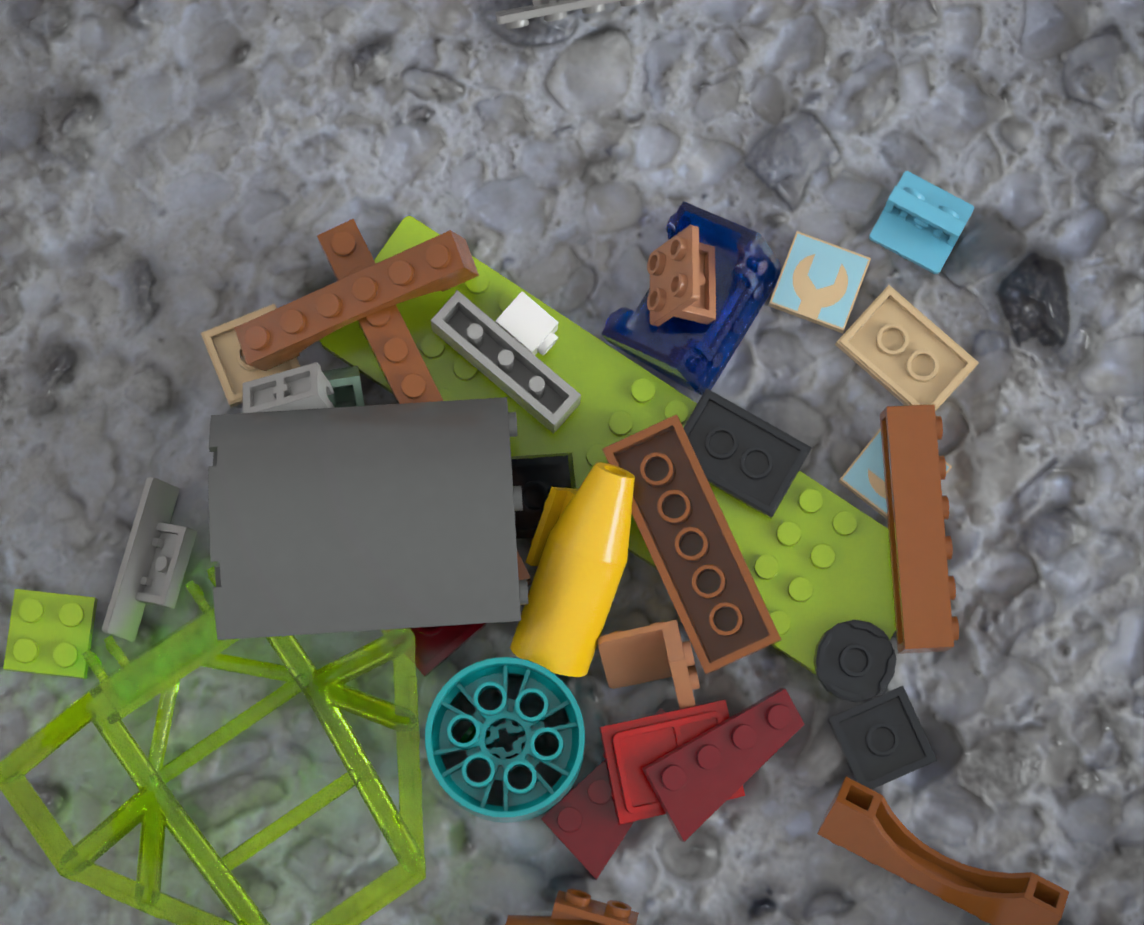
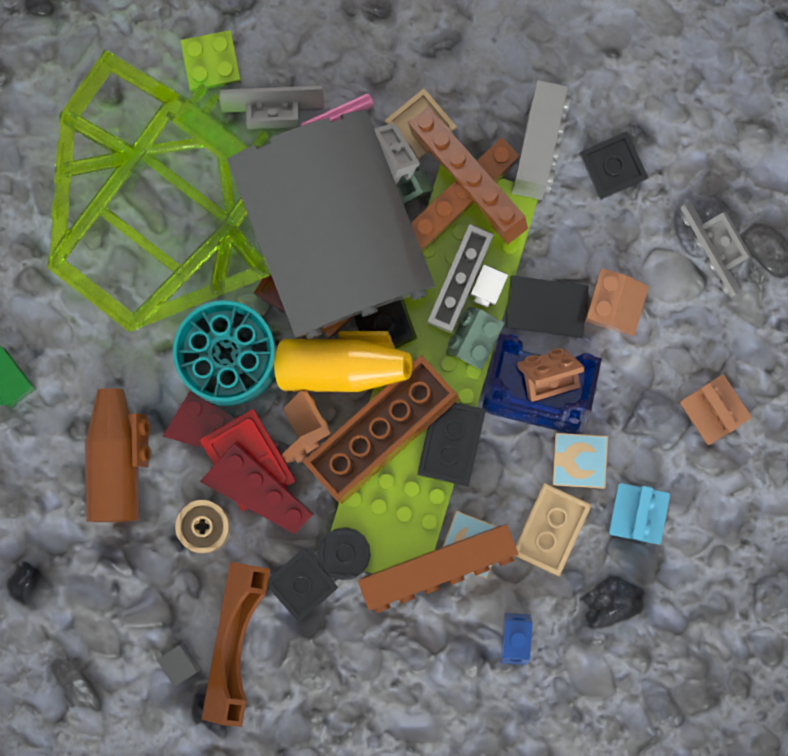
camera: 75 degrees right, 5 degrees up
none -> tan brick [175,500,231,553]
none -> bright pink axle [301,94,374,126]
none -> sand green bracket [446,307,505,370]
none -> blue torso [501,613,533,665]
none -> black tile [505,275,588,338]
none -> light grey brick [512,80,571,200]
none -> black plate [579,131,649,200]
none -> nougat slope [585,268,649,336]
none -> nougat bracket [680,375,751,445]

